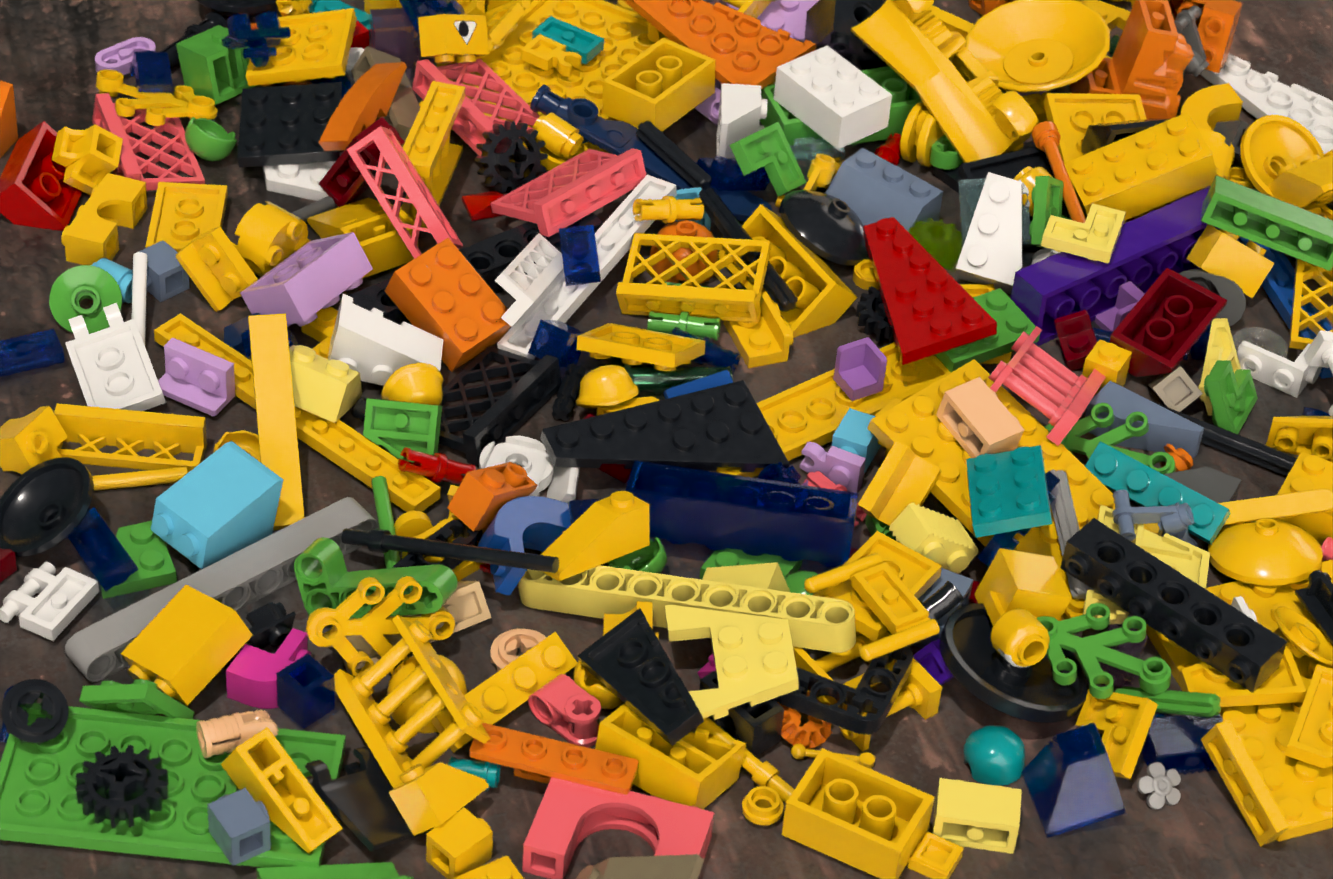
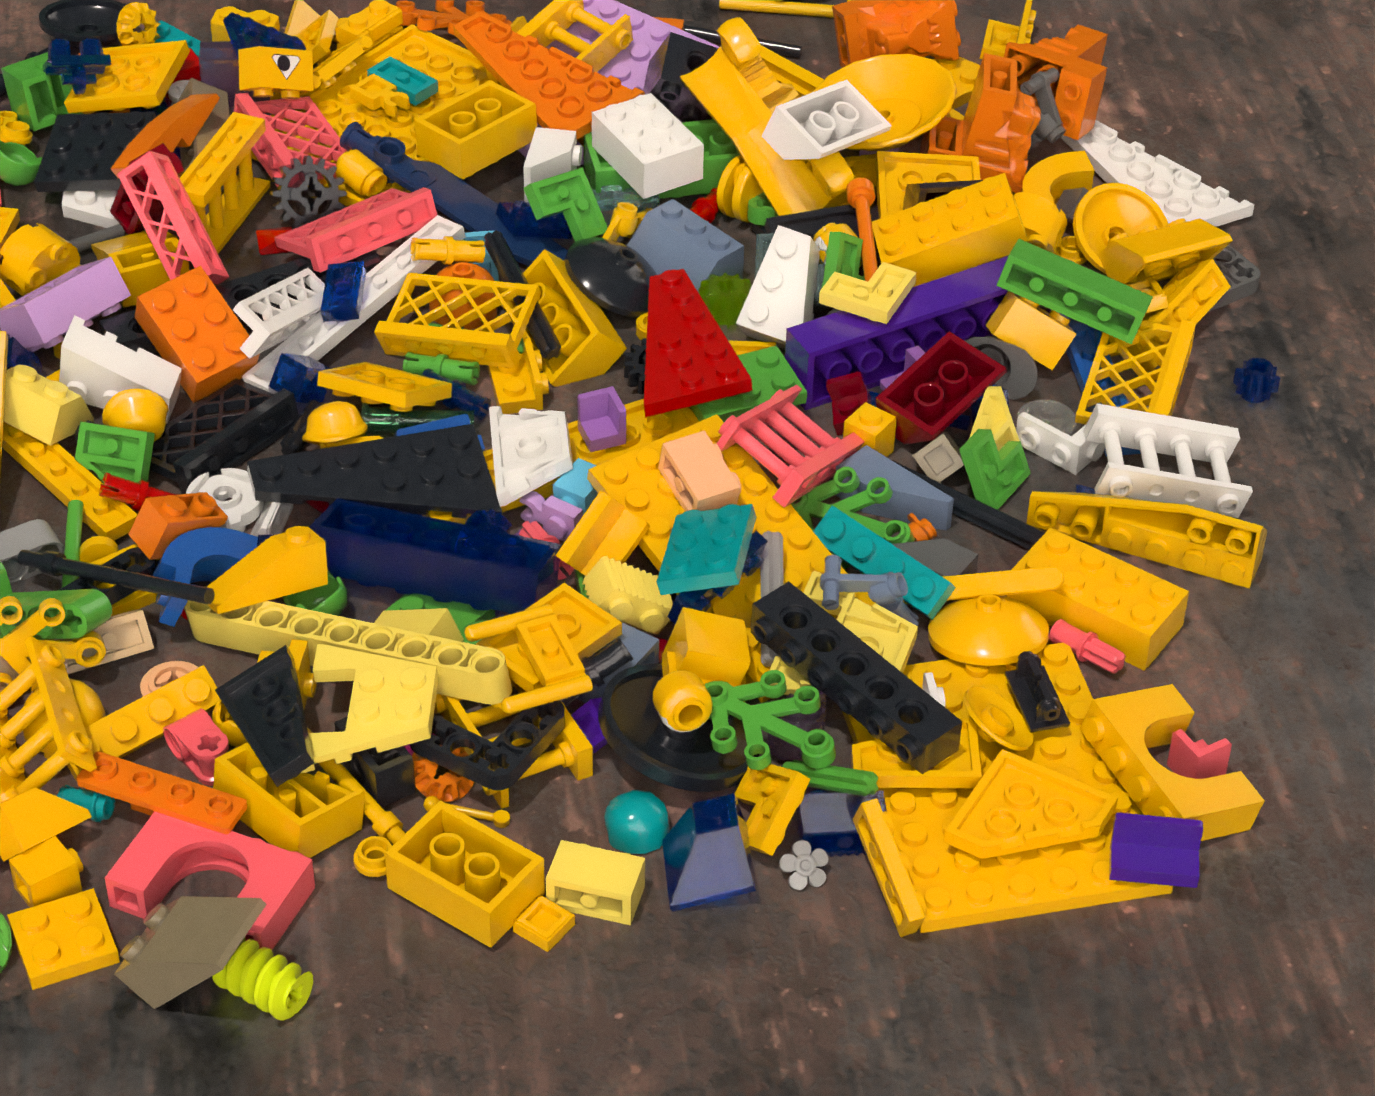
camera: 10 degrees right, 0 degrees up
black axle [636,121,713,190] -> none
none -> white wing [489,406,573,507]
none -> white slope [762,79,892,160]

